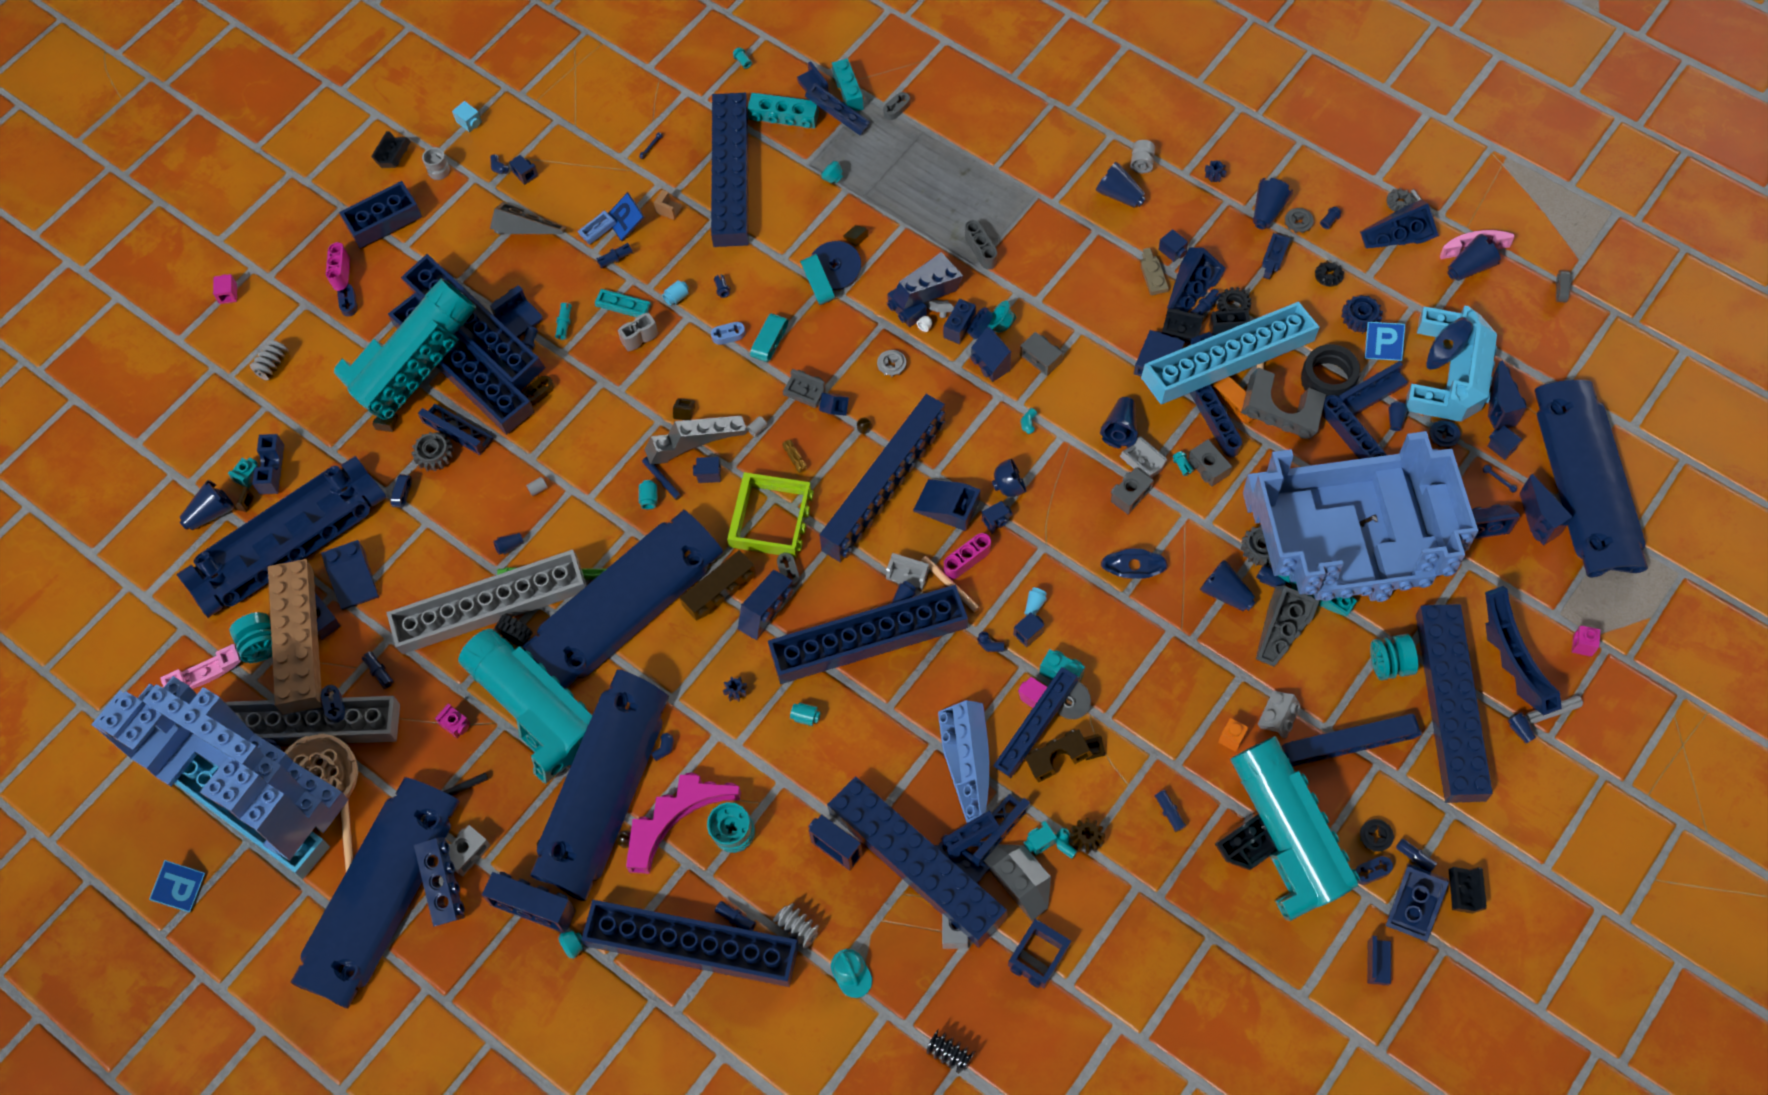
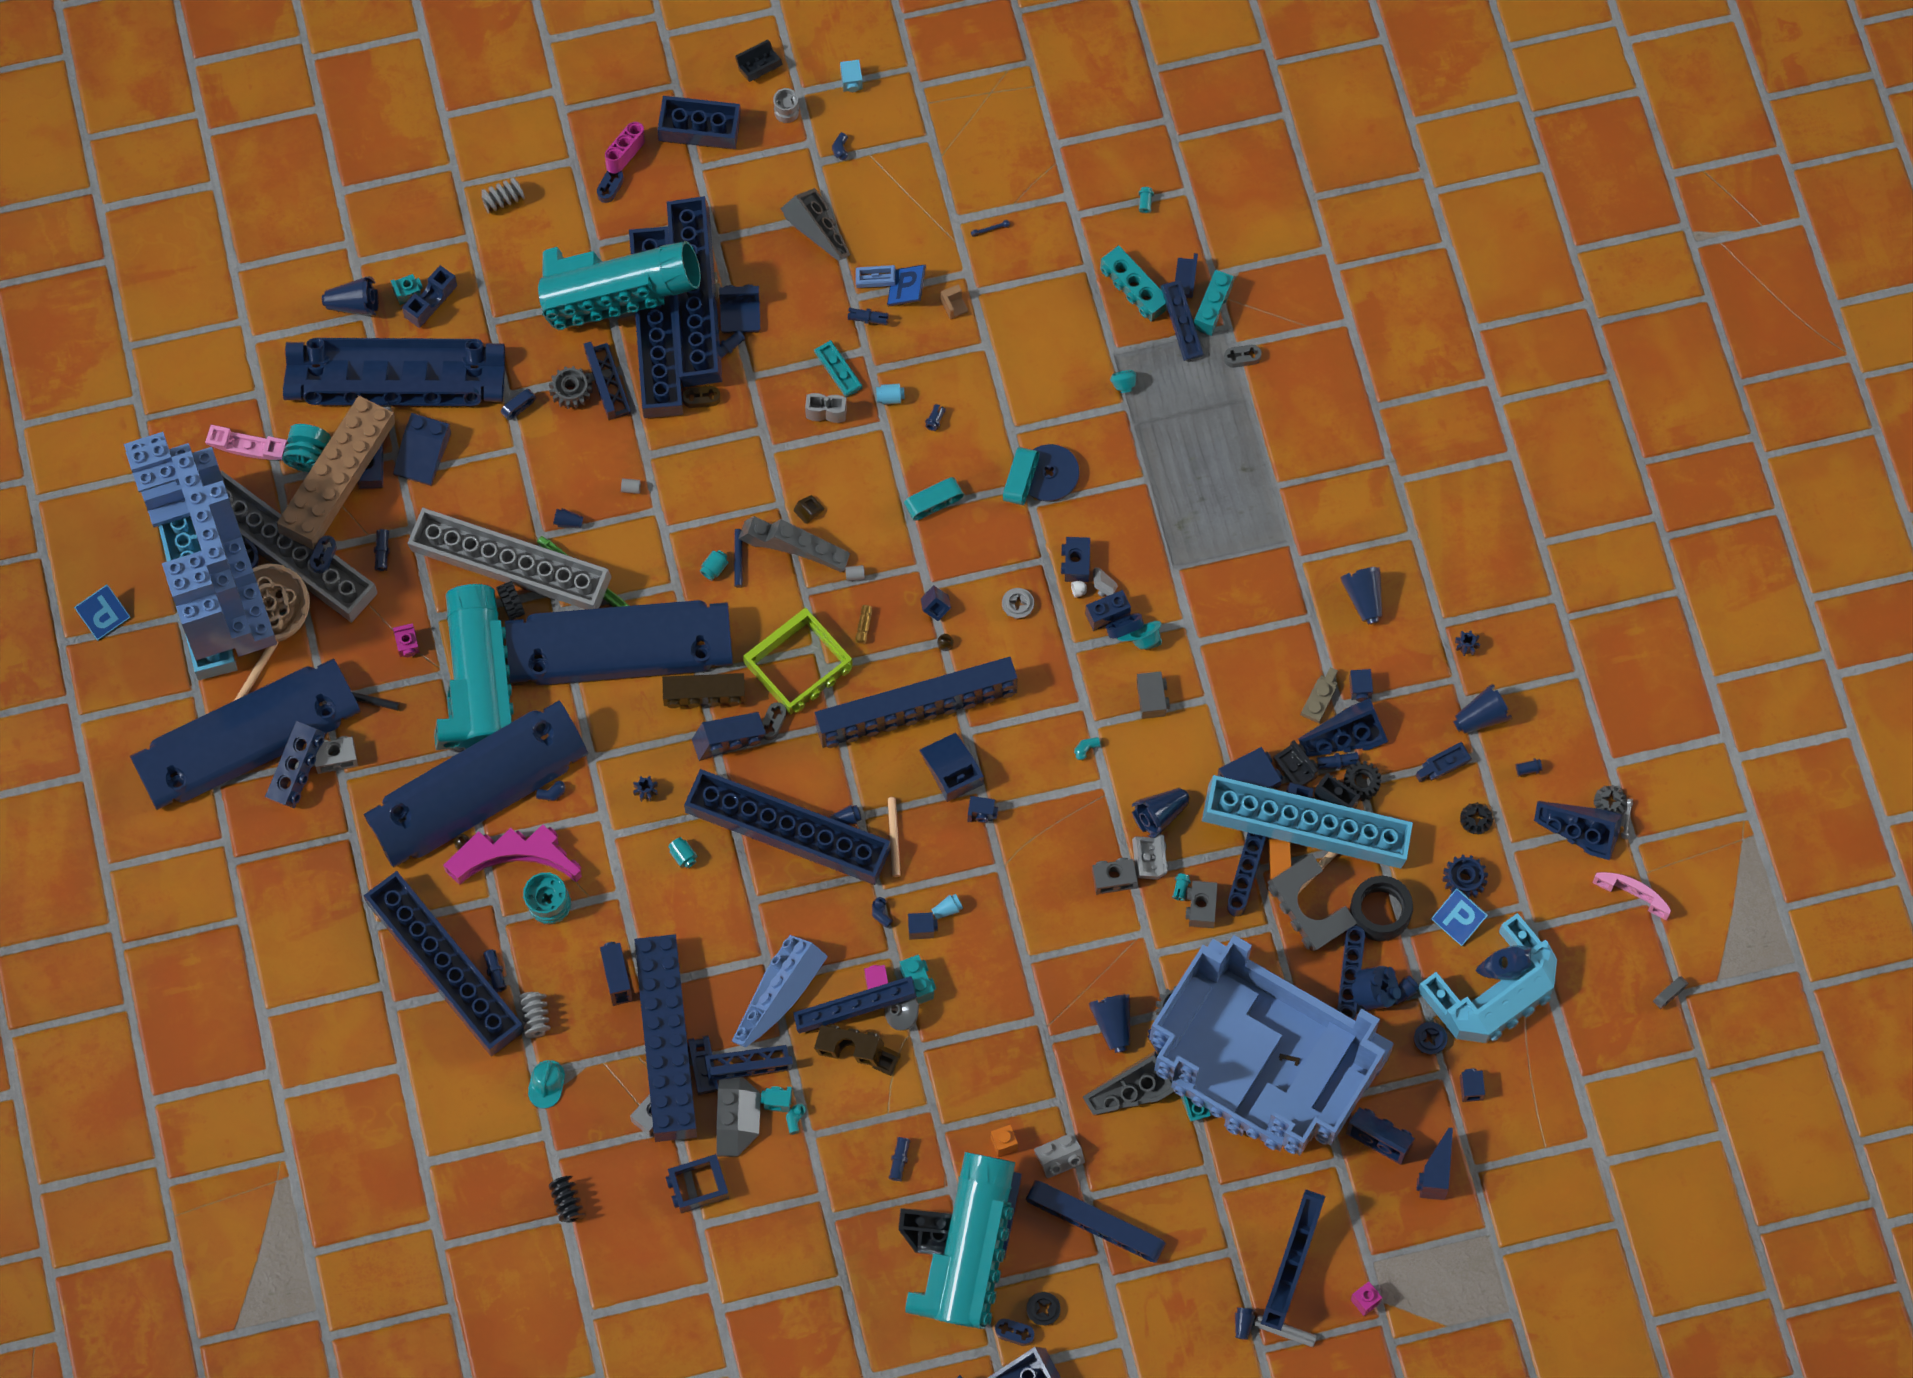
camera: 35 degrees right, 5 degrees up
dark pink brick [213,274,237,304] -> none
dark brown slope [234,487,254,512] -> none
dark brown slope [372,415,398,432] -> none
dark blue brick [482,872,576,933] -> none
dark blue brick [509,155,538,185] -> none
teal pin [555,303,572,340] -> none
teal cone [558,931,584,959] -> none
dark blue brick [693,457,721,483] -> none
dark blue brick [711,92,749,247] -> none
medium blue beam [711,322,745,345] -> none
dark grey bracket [783,369,826,408] -> none
dark brown slope [843,225,868,247] -> none
light grey hinge [886,553,929,590] -> none
dark blue wedge [893,252,963,310] -> none
dark blue plate [942,810,1000,859] -> none
dark pink beam [944,533,991,579] -> none
dark grey beam [965,220,997,269] -> none
dark blue slope [970,326,1011,382] -> none
dark blue cylinder [992,459,1026,497] -> none
dark brown gear [1070,818,1105,854] -> none
dark blue piece [1101,548,1168,579] -> none
light grey wheel [1130,140,1155,173] -> none
dark grey gear [1285,208,1313,234] -> none
dark blue fence [1339,361,1408,416] -> none
teal wheel [1370,634,1418,681] -> none
dark blue axle [1396,839,1437,872] -> none
dark blue brick [1416,604,1493,803] -> none
dark blue cone [1447,234,1501,281] -> none
dark blue hinge [1483,465,1517,493] -> none
dark blue slope [1488,360,1526,431] -> none
dark blue panel [1534,380,1648,578] -> none
none -> dark blue brick [1352,966,1401,1010]

